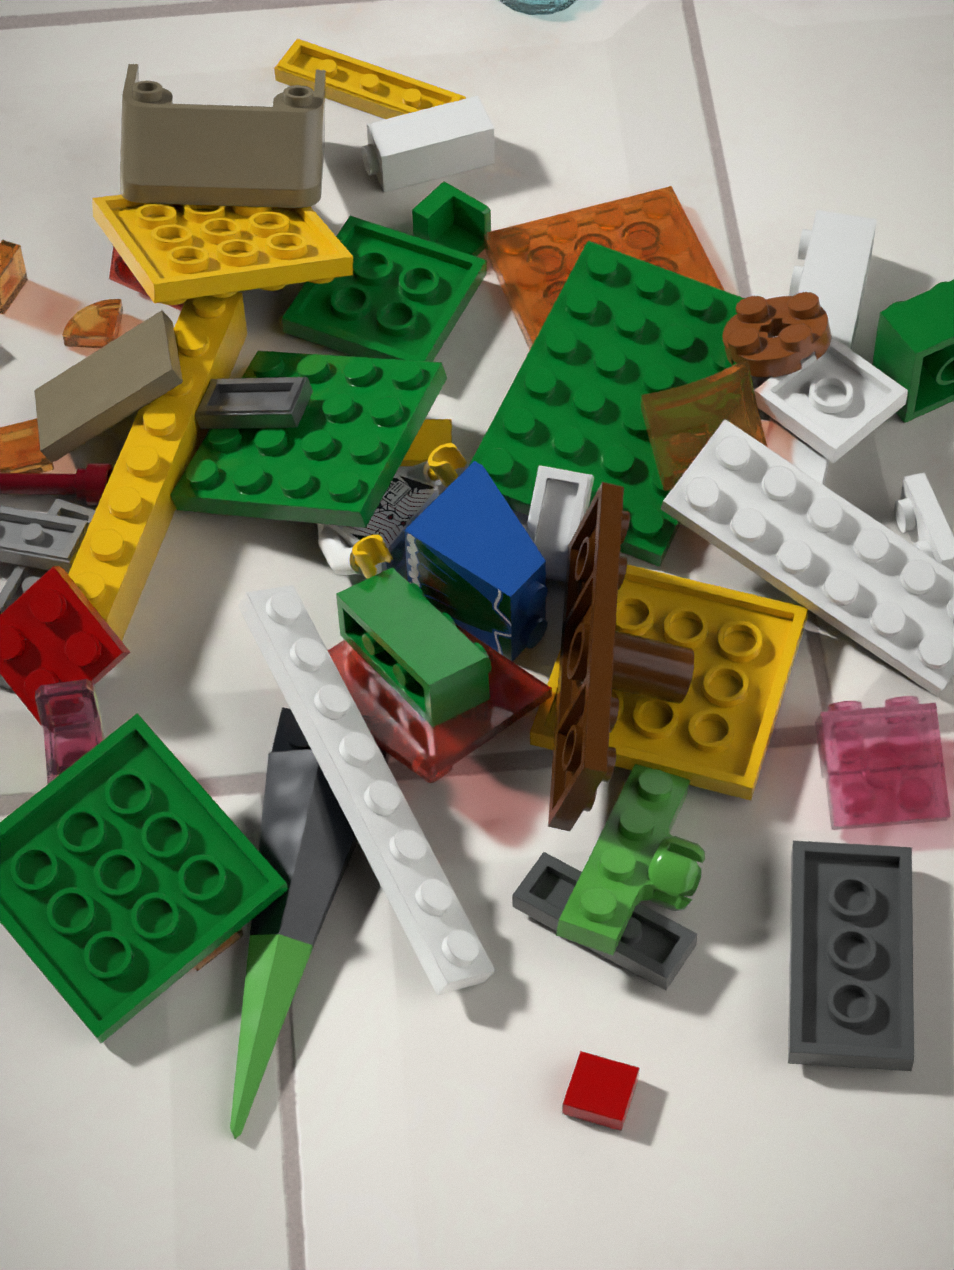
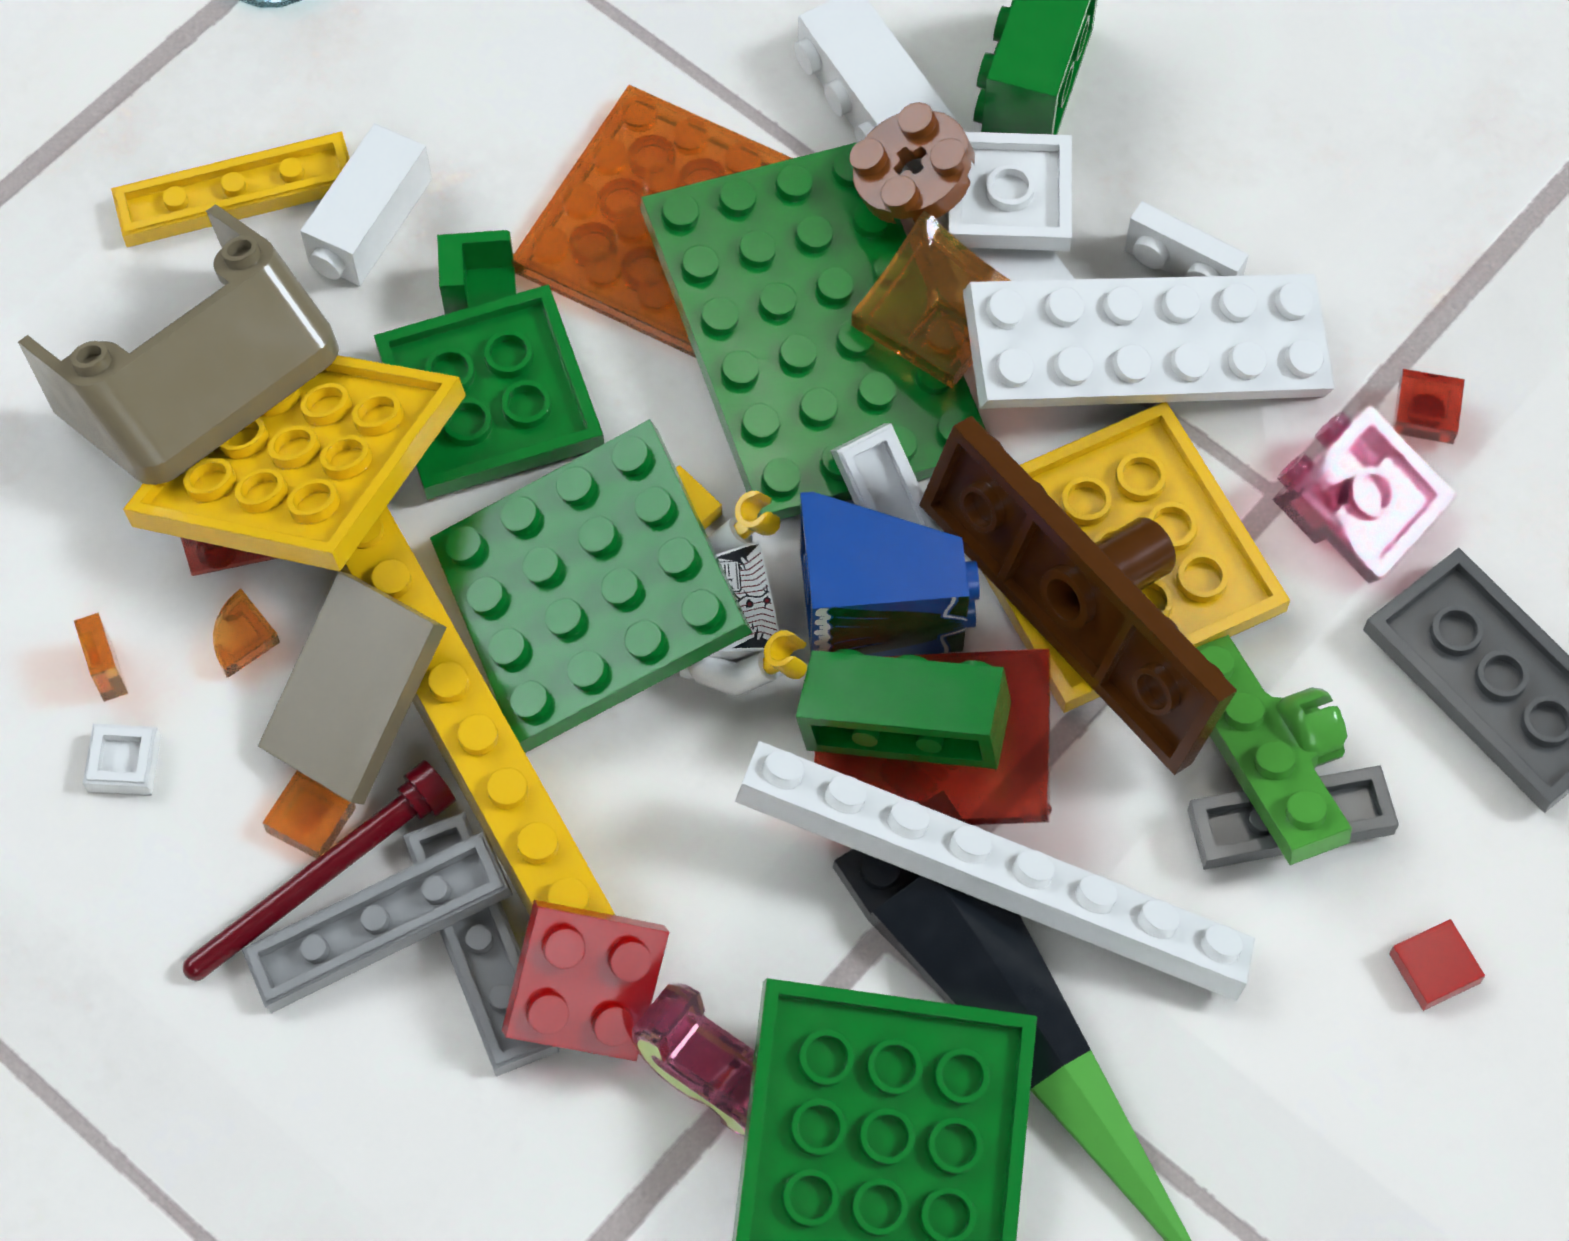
camera: 45 degrees left, 10 degrees up
flat silver tile [195,377,313,429] -> none

